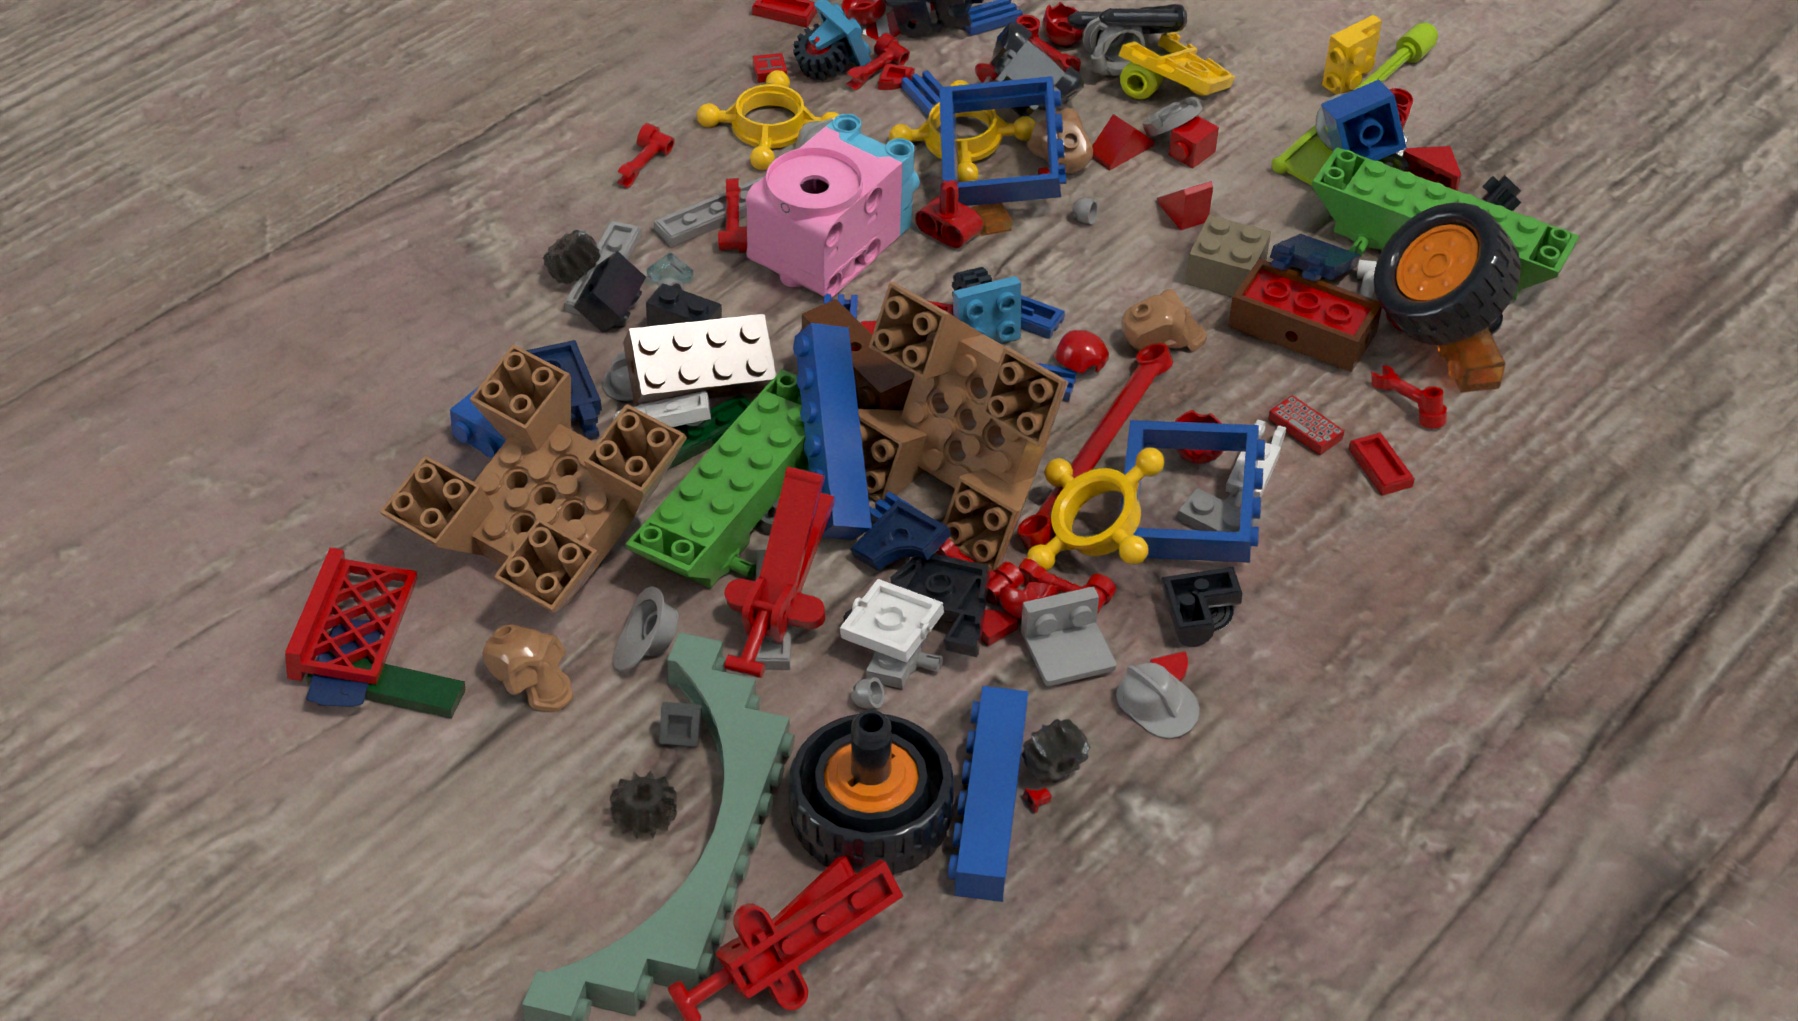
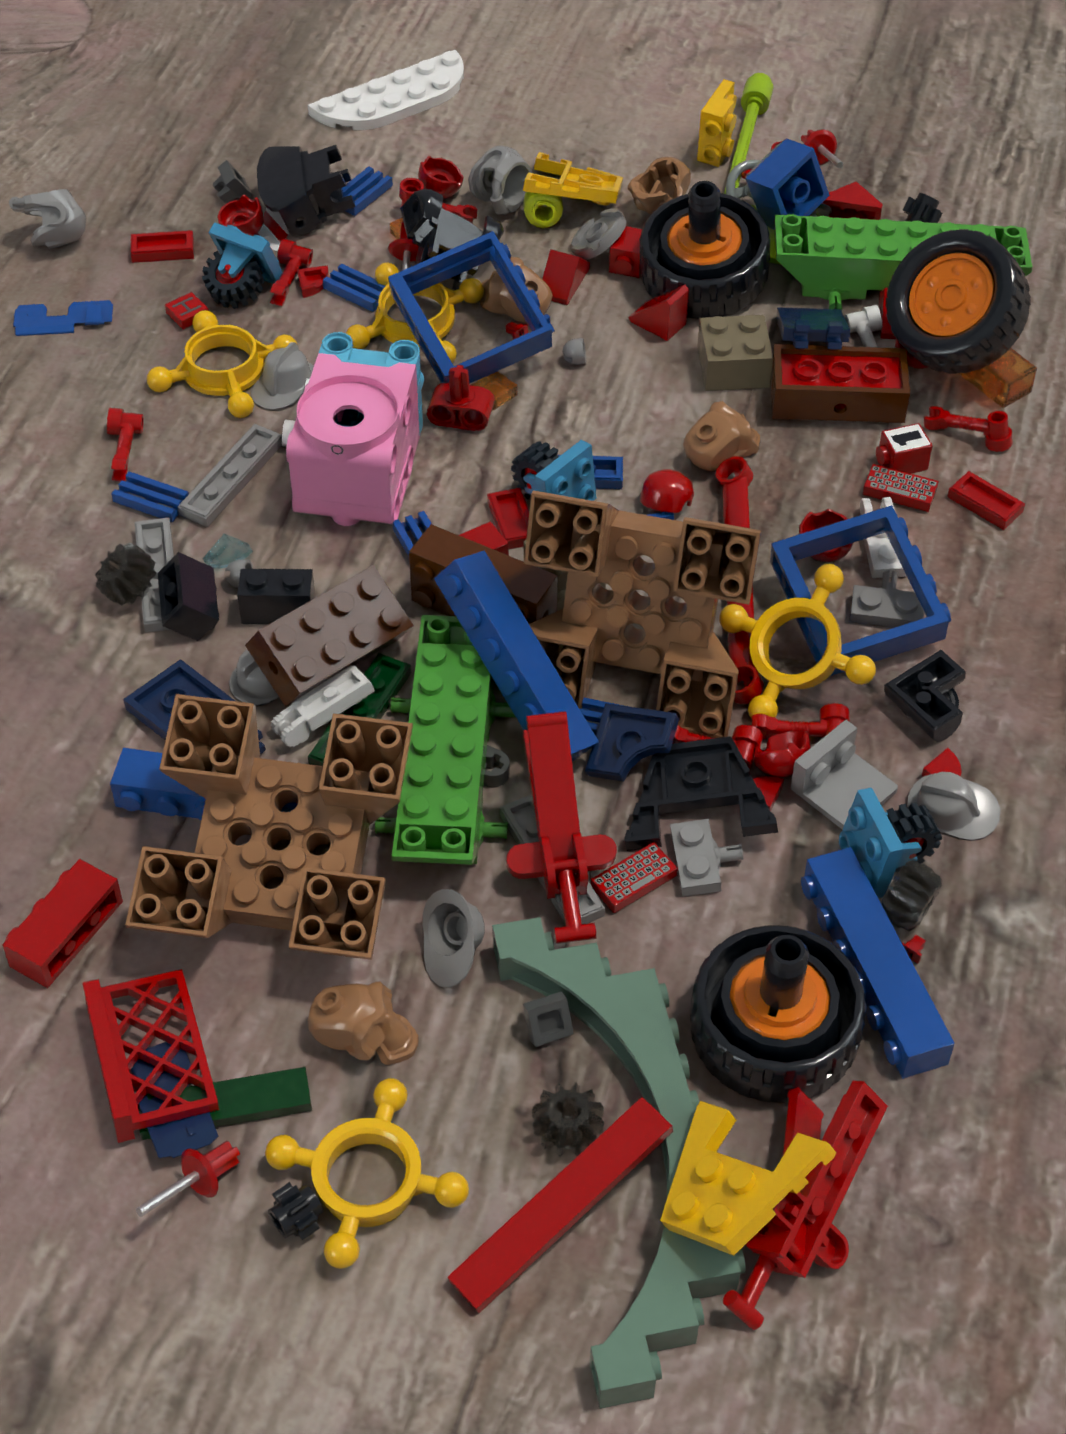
camera: 25 degrees left, 5 degrees up
red brick [718,178,748,253] -> none
white plate [840,579,944,663] -> none
light grey hinge [851,677,884,709] -> none
black piece [1067,4,1187,34] -> none
none -> red brick [2,859,123,988]
none -> blue piece [13,300,113,336]
none -> blue tile [111,472,189,522]
none -> red piece [136,1141,240,1217]
none -> yellow piece [265,1078,469,1269]
none -> black gear [268,1182,324,1240]
none -> red tile [447,1097,673,1313]
none -> tile [591,842,678,913]
none -> medium nougat head [627,157,691,214]
none -> black wheel [639,181,770,319]
none -> yellow wing [660,1101,836,1256]
none -> red piece [801,129,843,168]
none -> dark azure plate [839,788,942,898]
none -> red brick [876,423,933,473]

